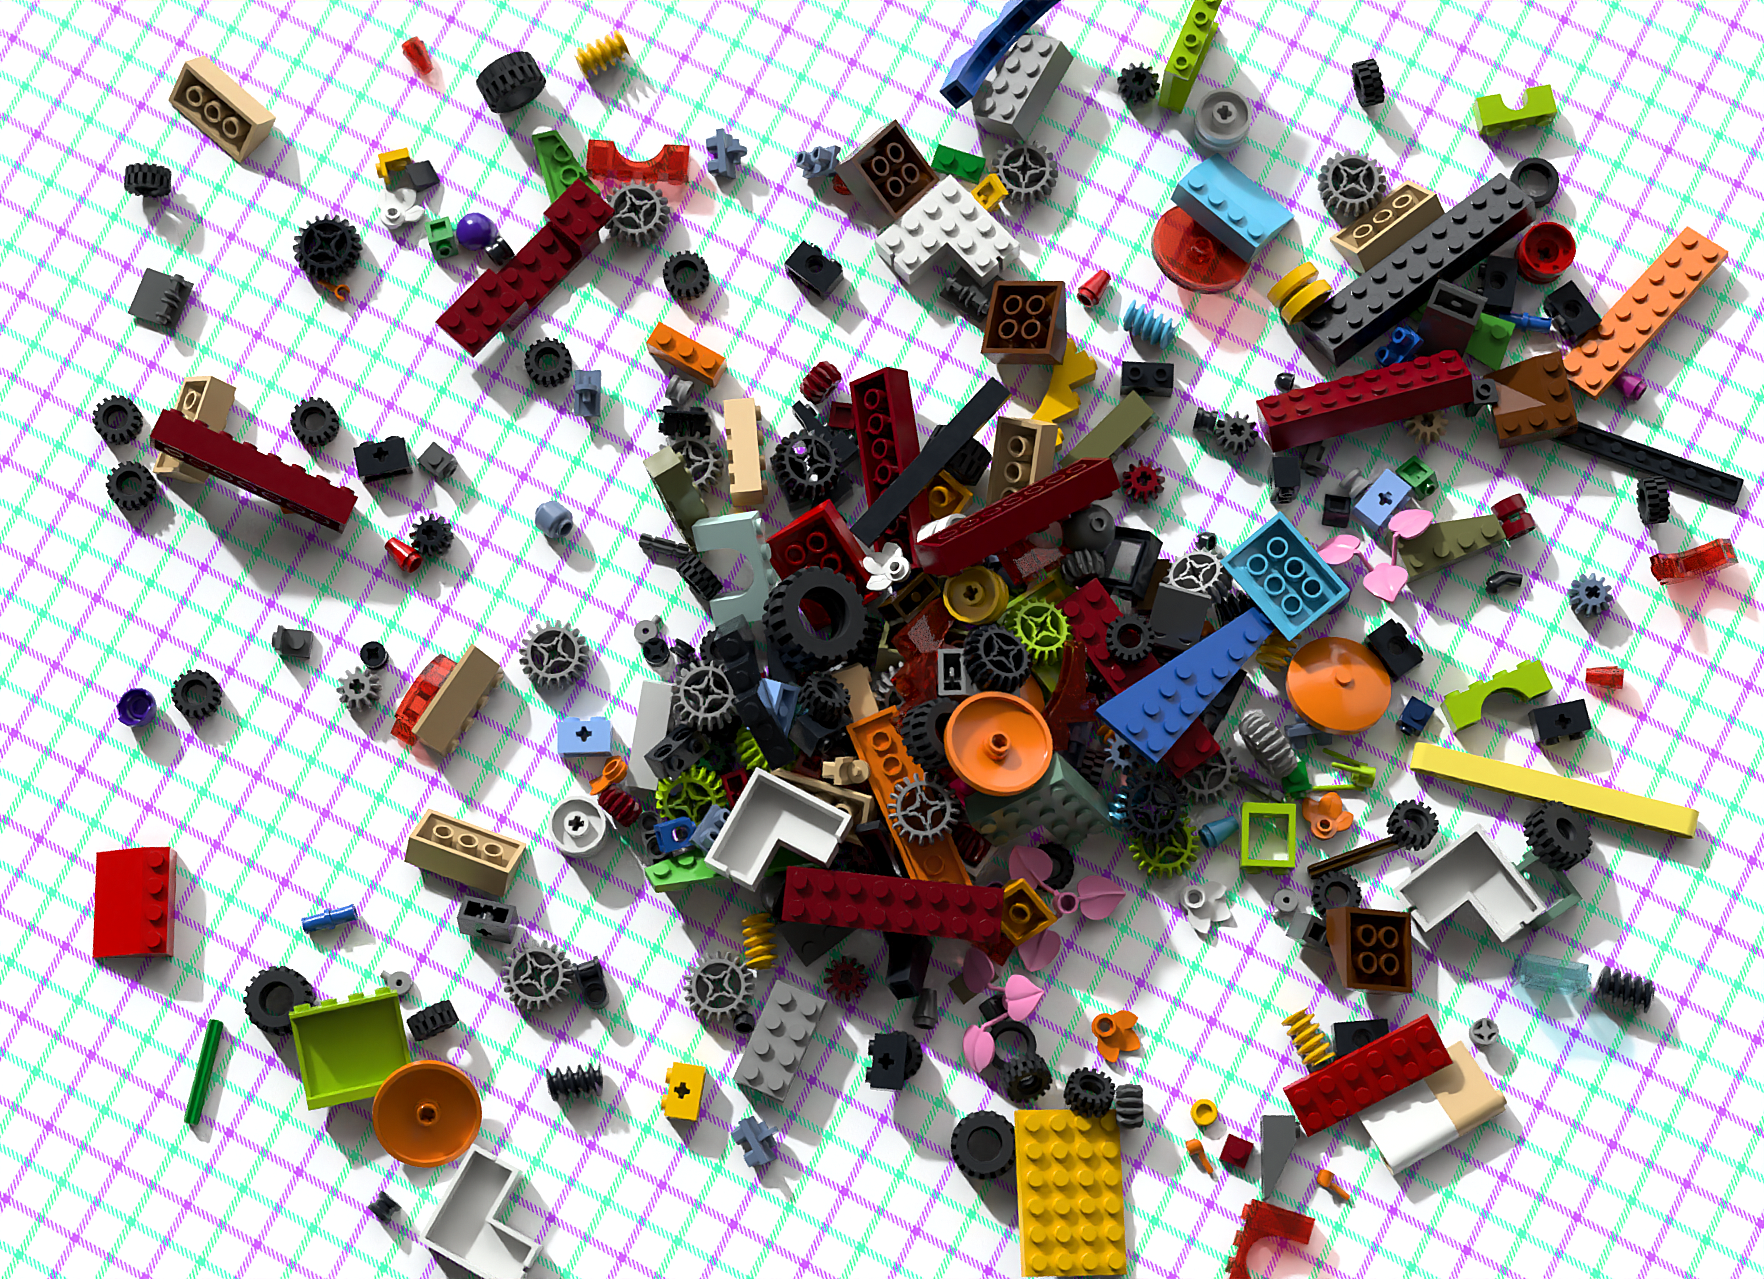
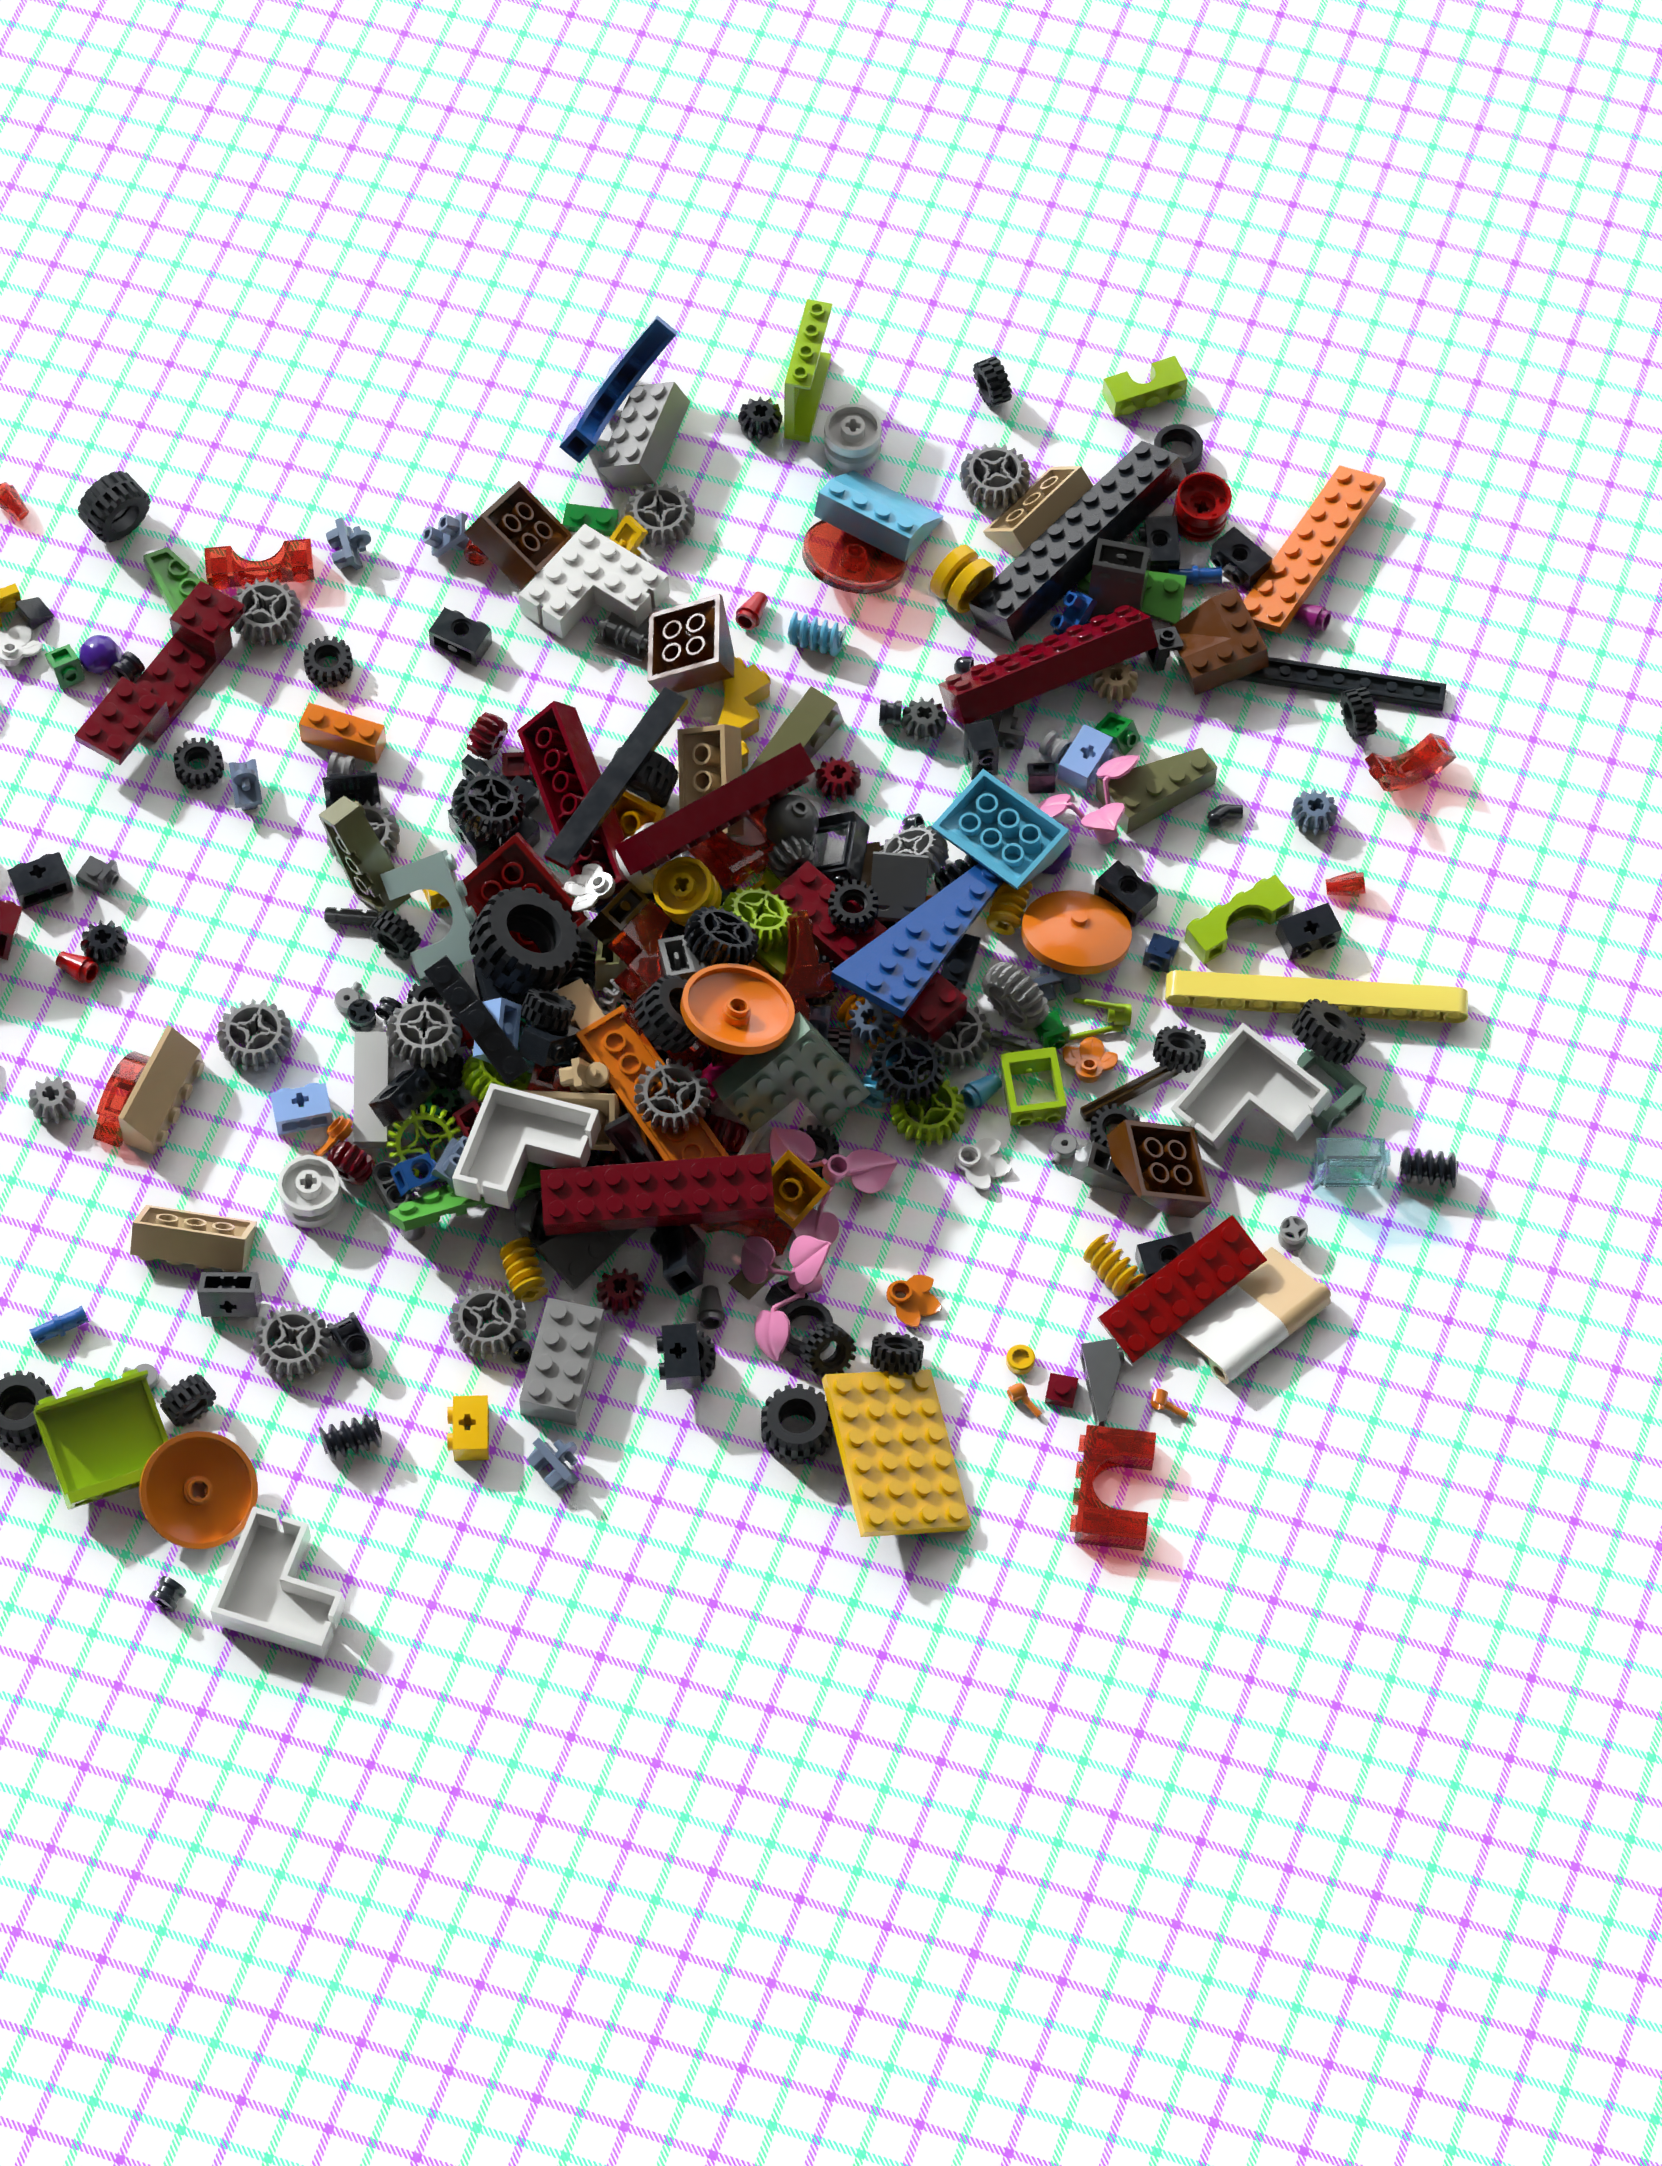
camera: 15 degrees left, 15 degrees down
black wheel [360,641,389,671] -> none
sand blue head [534,500,573,539] -> none
yellow piece [574,30,631,79] -> none
tan wedge [723,397,768,507] -> none
dark grey gear [1116,1083,1144,1129] -> none
black brick [1120,361,1174,397] -> none
dark red wheel [1490,493,1537,541] -> none

